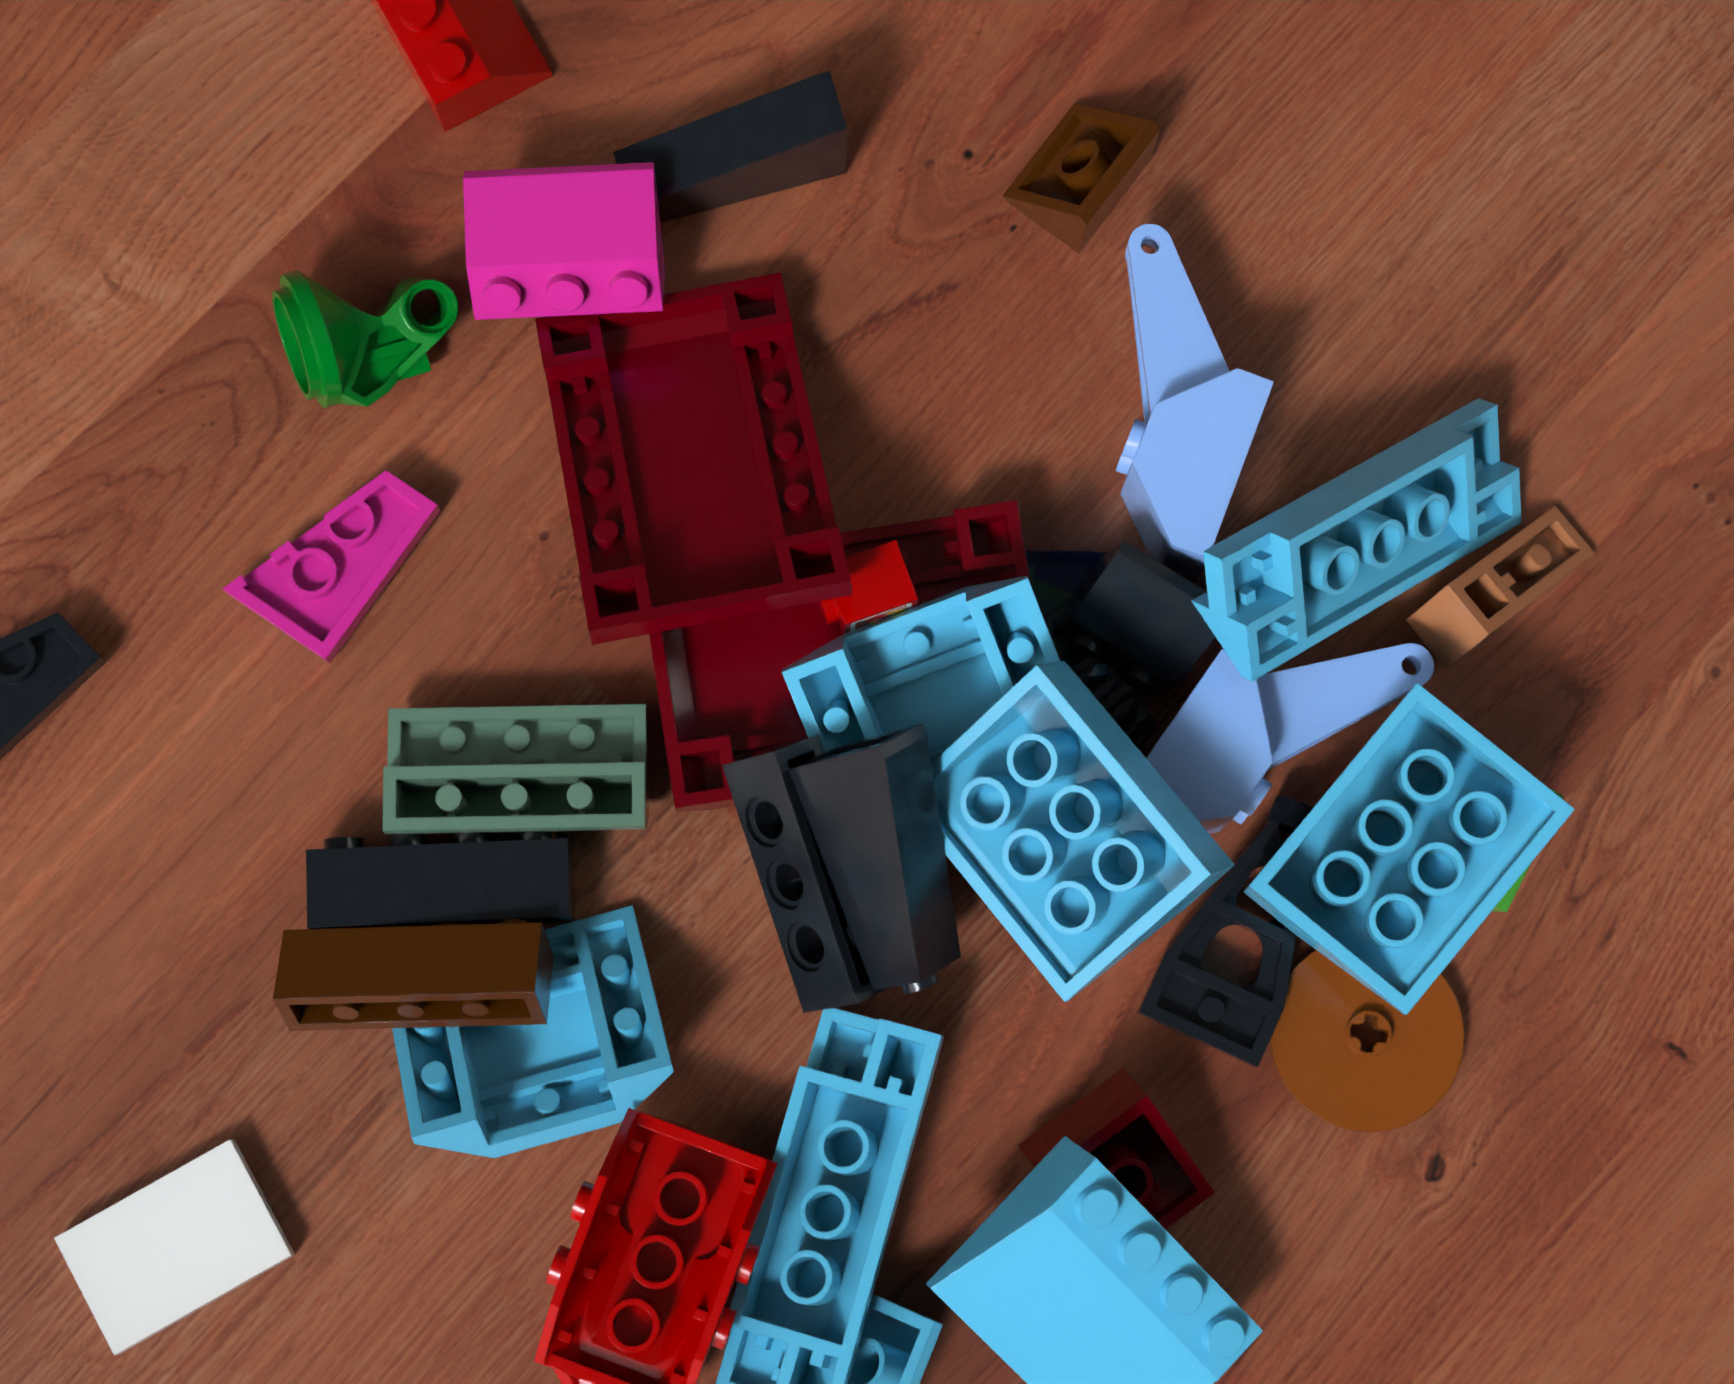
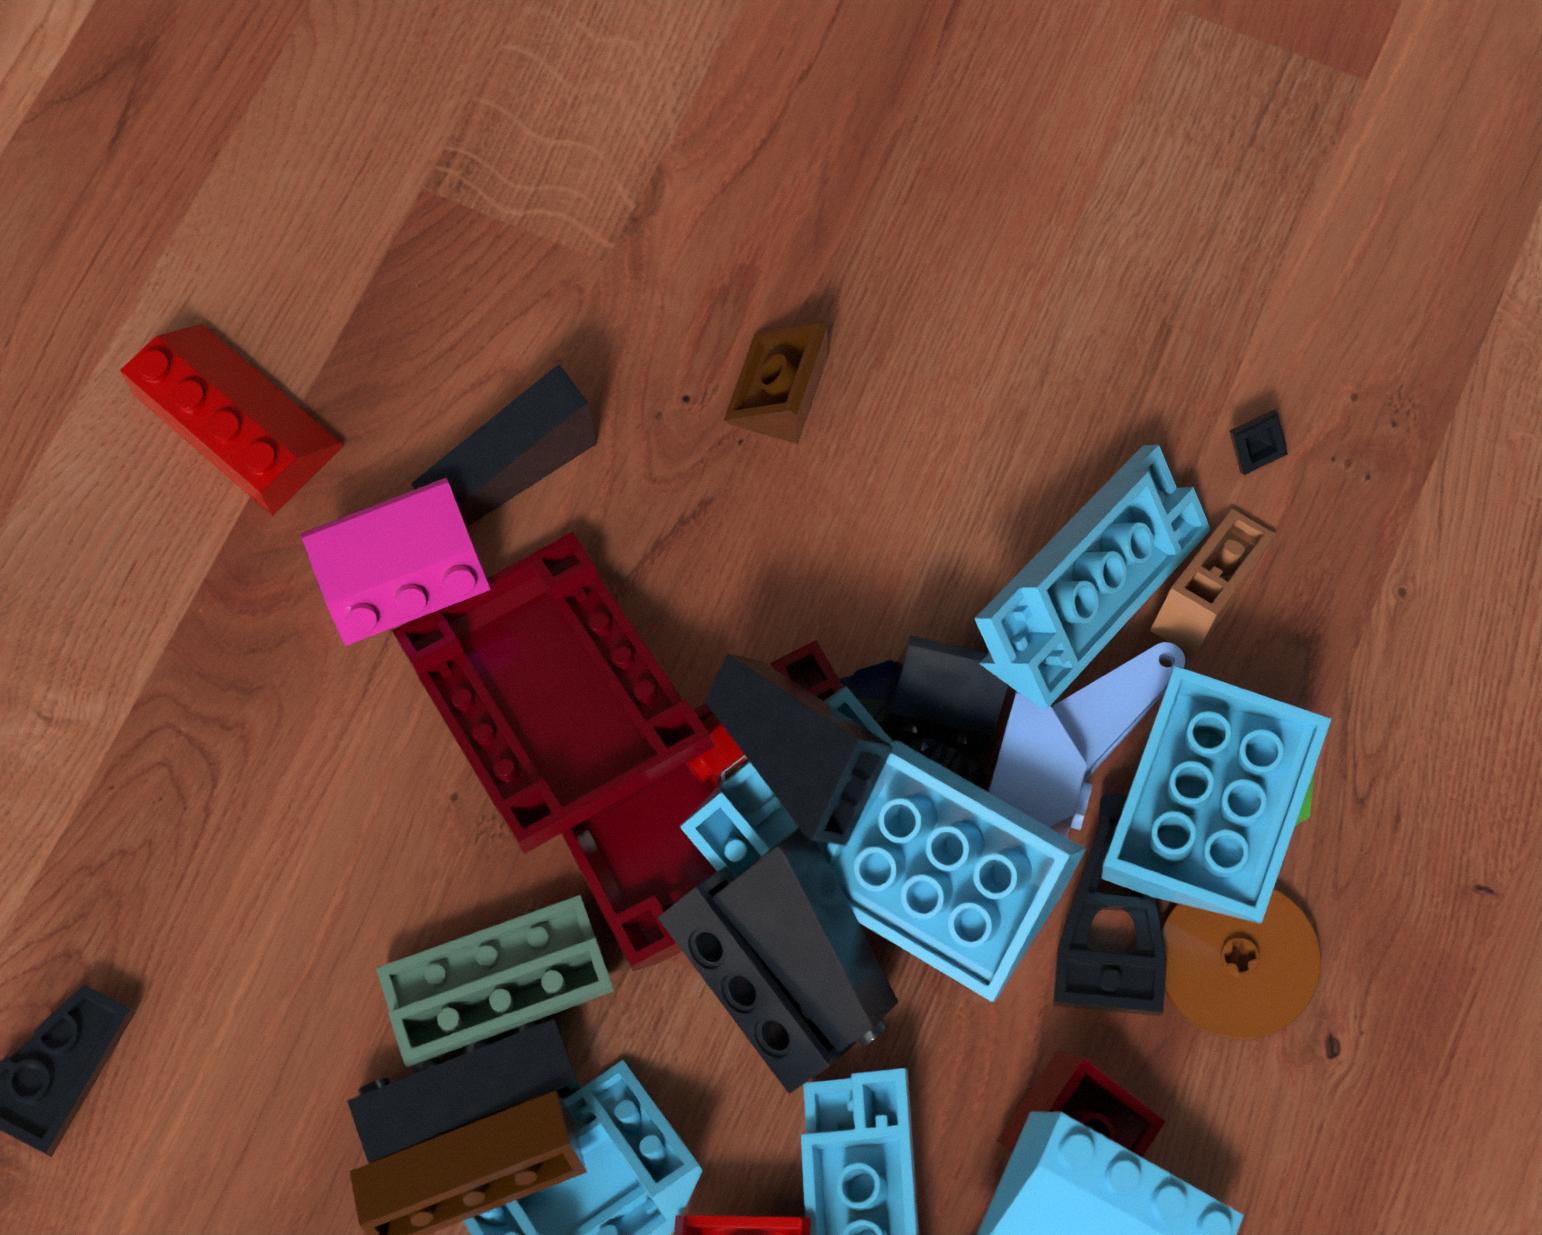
camera: 10 degrees left, 10 degrees down
dark pink wing [222,470,441,664] -> none
green piece [272,270,458,409] -> none
light blue slope [1115,224,1274,583] -> none
none -> black slope [705,653,893,846]
none -> black slope [1229,409,1288,475]

